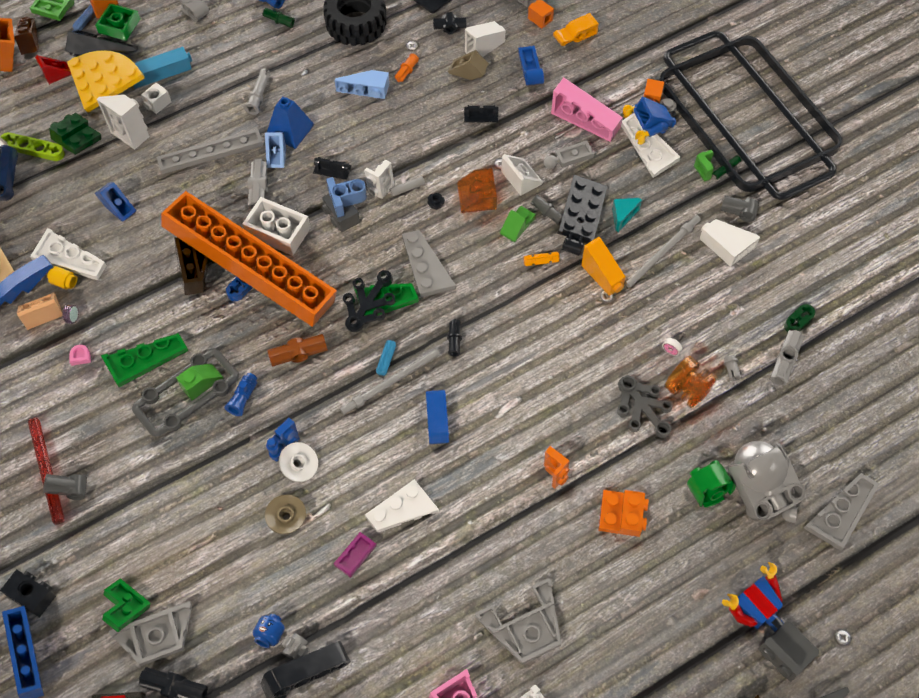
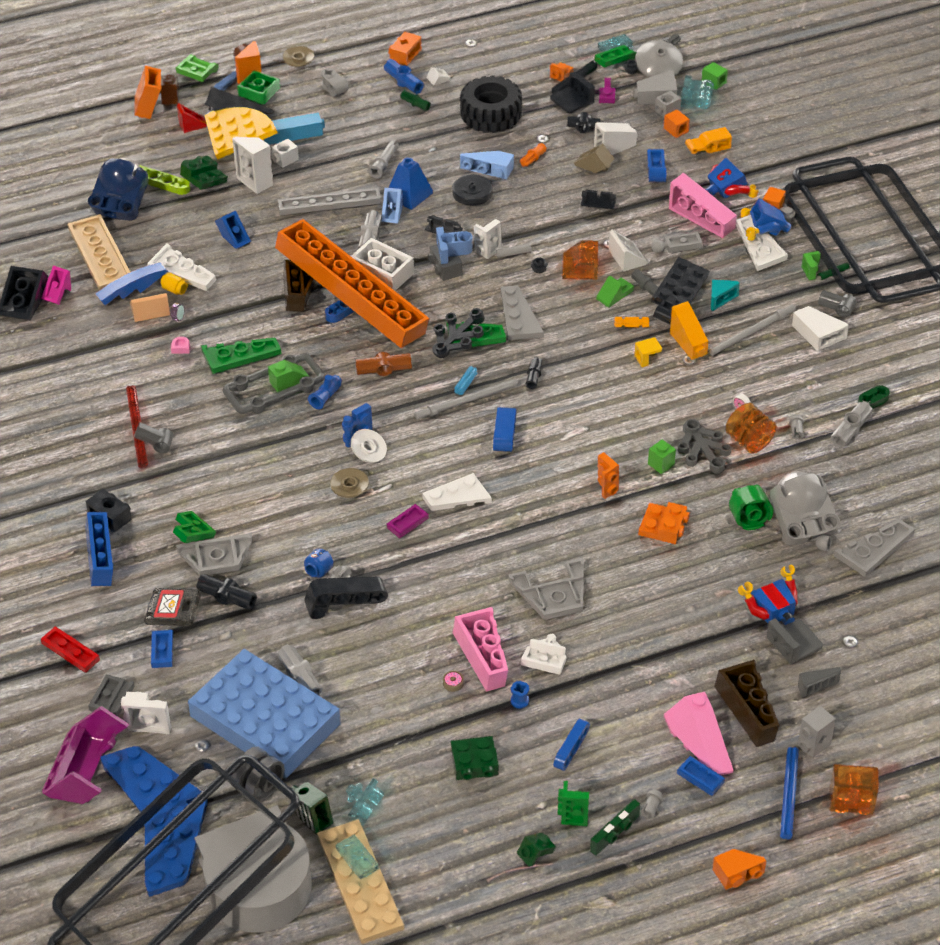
camera: 10 degrees right, 15 degrees down
none -> black wheel [452,174,493,206]
none -> yellow panel [634,337,662,367]
none -> bright green brick [648,439,676,474]
none -> blue torso [705,158,759,198]

